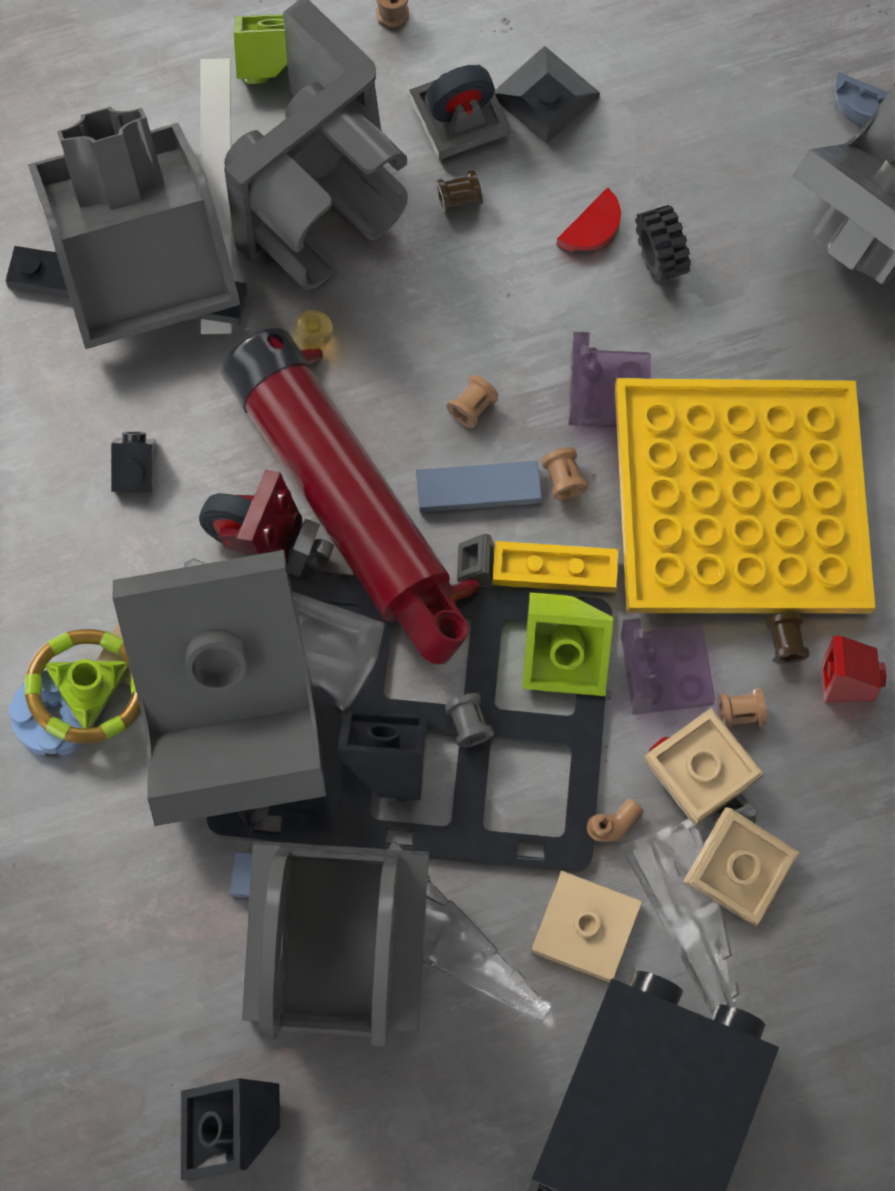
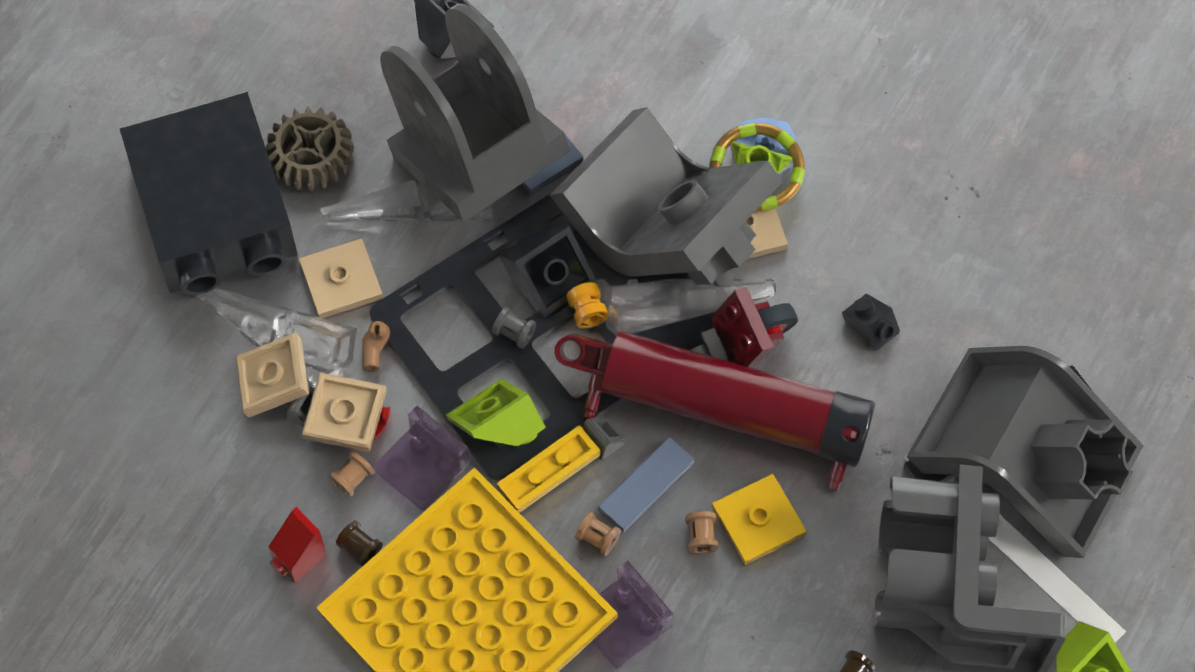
camera: 140 degrees right, 5 degrees down
clear yellow piece [293,310,333,351] -> none
none -> dark tan gear [266,106,354,192]
none -> light orange wheel [567,282,609,329]
none -> yellow plate [712,474,807,565]

